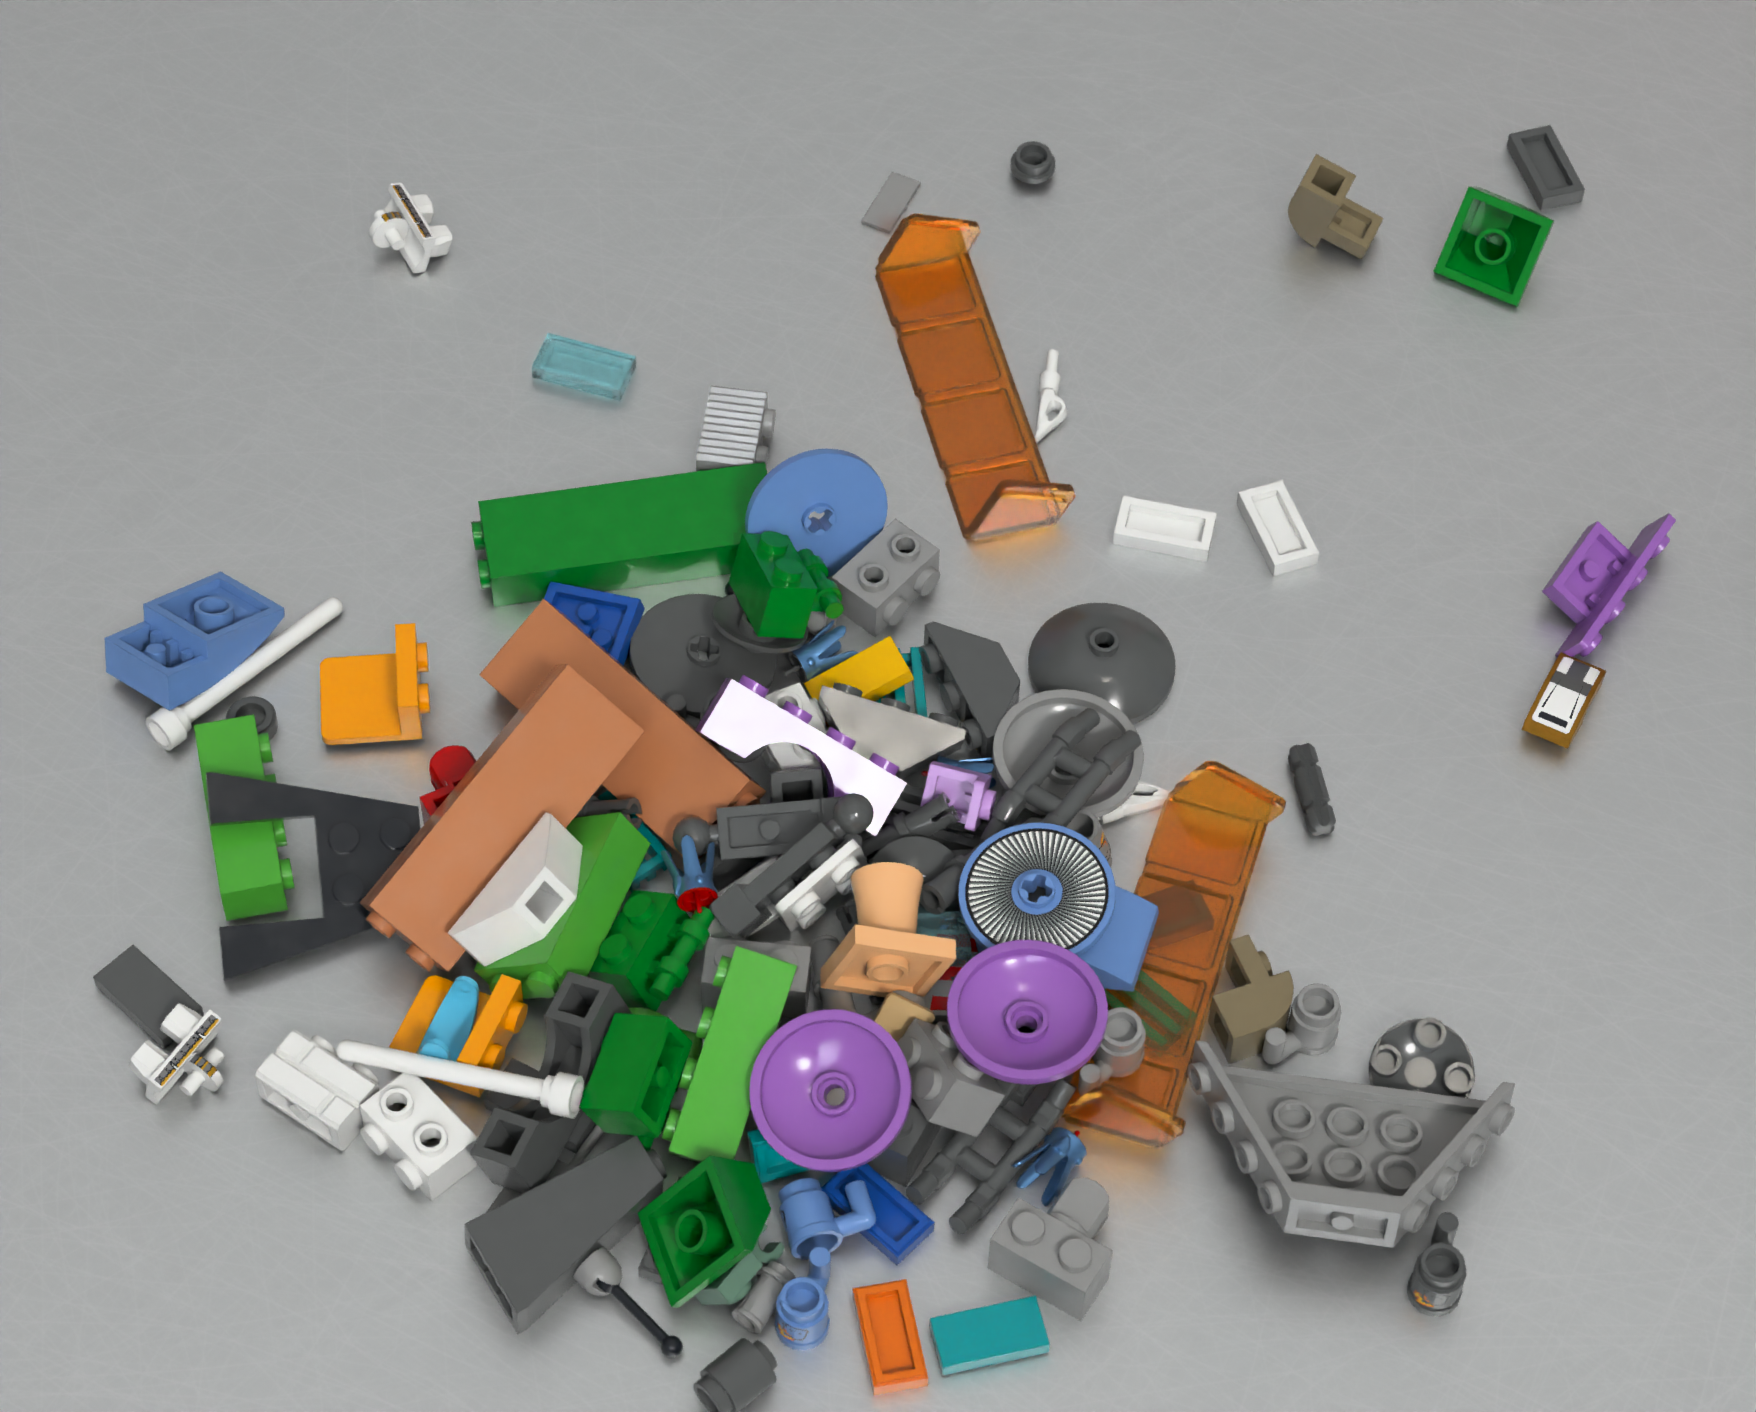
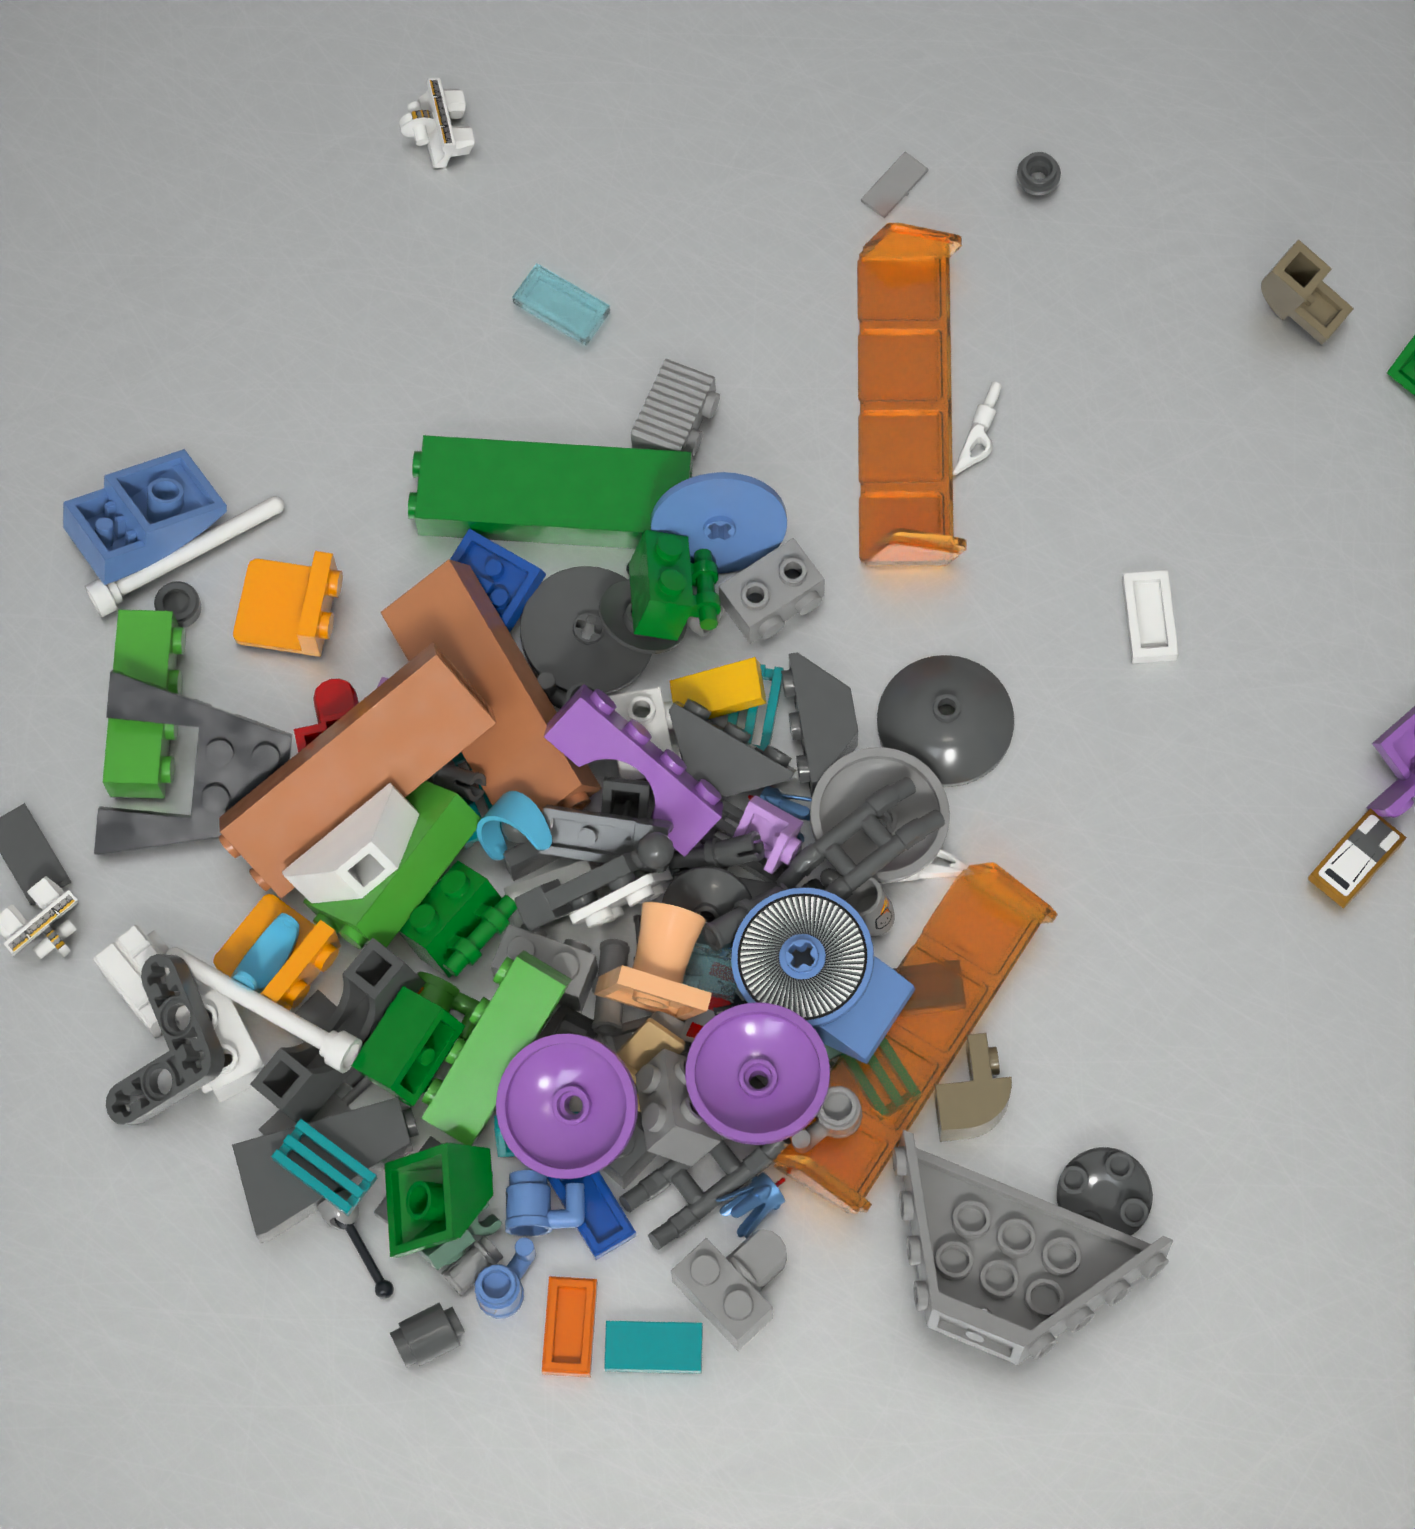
camera: 20 degrees right, 15 degrees up
flat silver piece [661,835,718,913] -> none
flat silver piece [784,620,858,683] -> none
white tile [1113,496,1217,562] -> none
light grey piece [1262,983,1341,1065] -> none
dark grey axle [1288,743,1336,836] -> none
dark grey piece [1407,1212,1466,1316] -> none
none -> dark grey beam [106,954,225,1125]
none -> teal tile [271,1119,378,1216]
none -> medium azure helmet [476,791,552,860]

